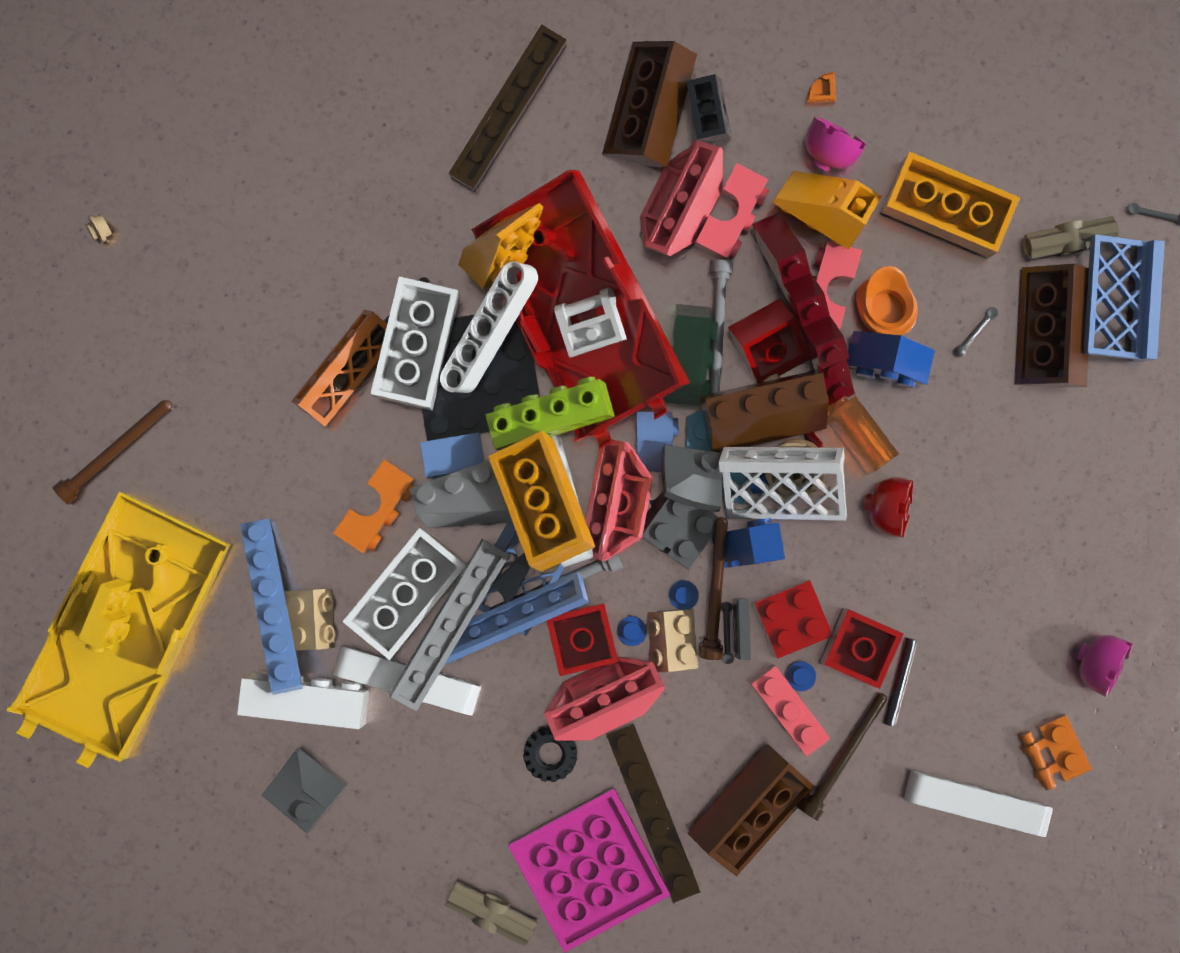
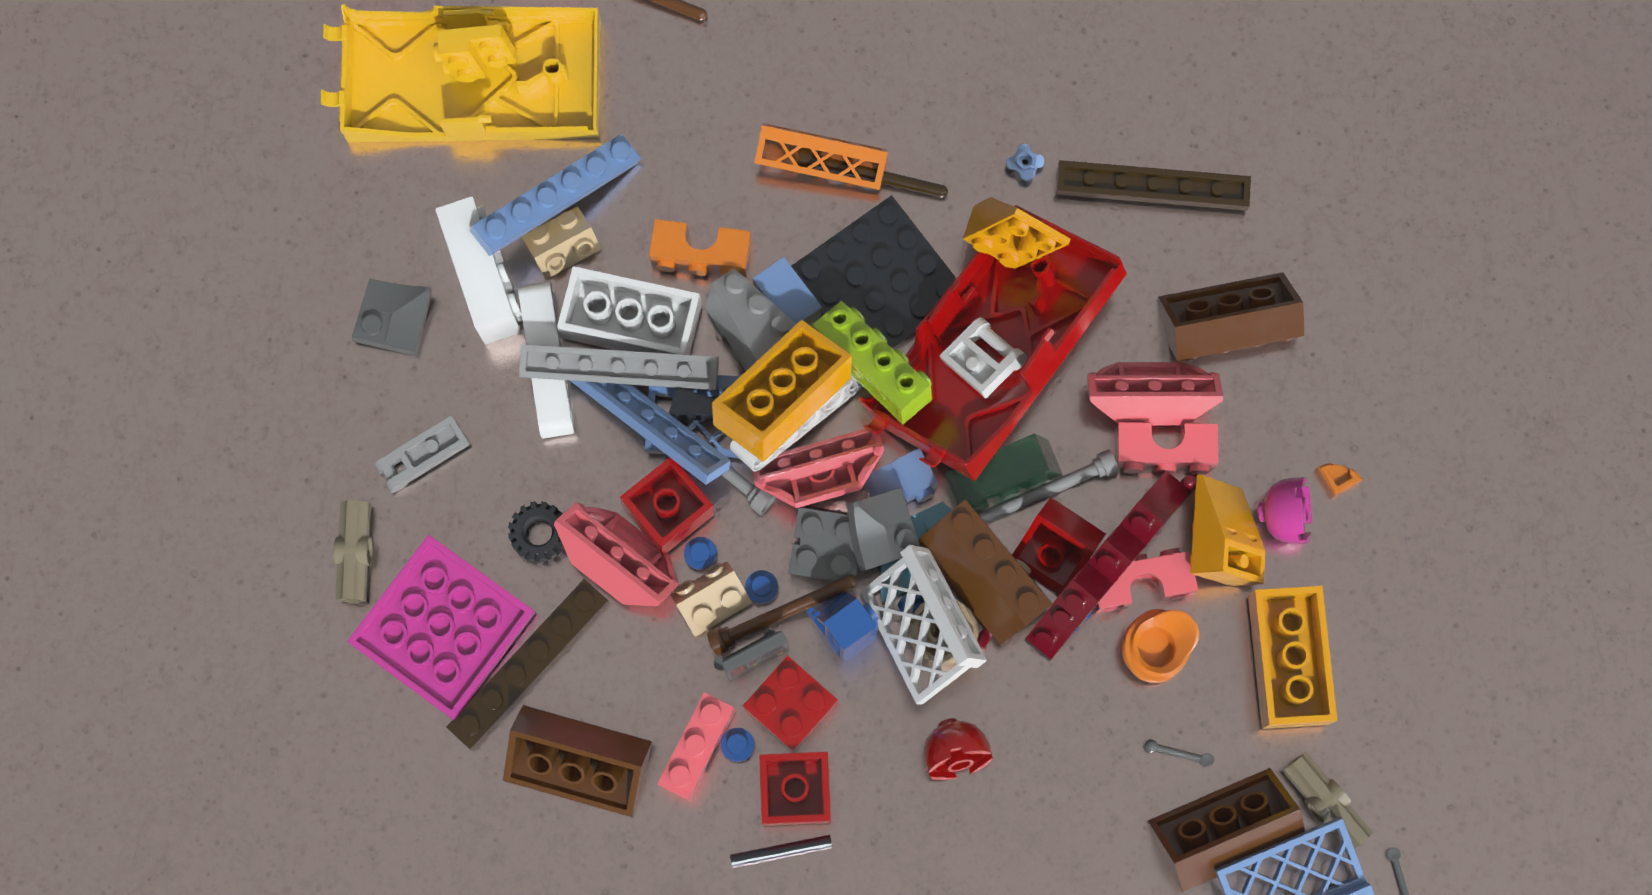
camera: 70 degrees right, 10 degrees down
white brick [371,276,460,411] -> none
white beam [440,262,538,393] -> none
black brick [687,74,732,143] -> none
dark brown piece [798,693,887,821] -> none
clear orange brick [827,395,899,475] -> none
blue brick [847,331,935,388] -> none
none -> light grey plate [374,415,470,493]
none -> light blue plate [1006,144,1044,181]
none -> dark red piece [1181,474,1199,490]

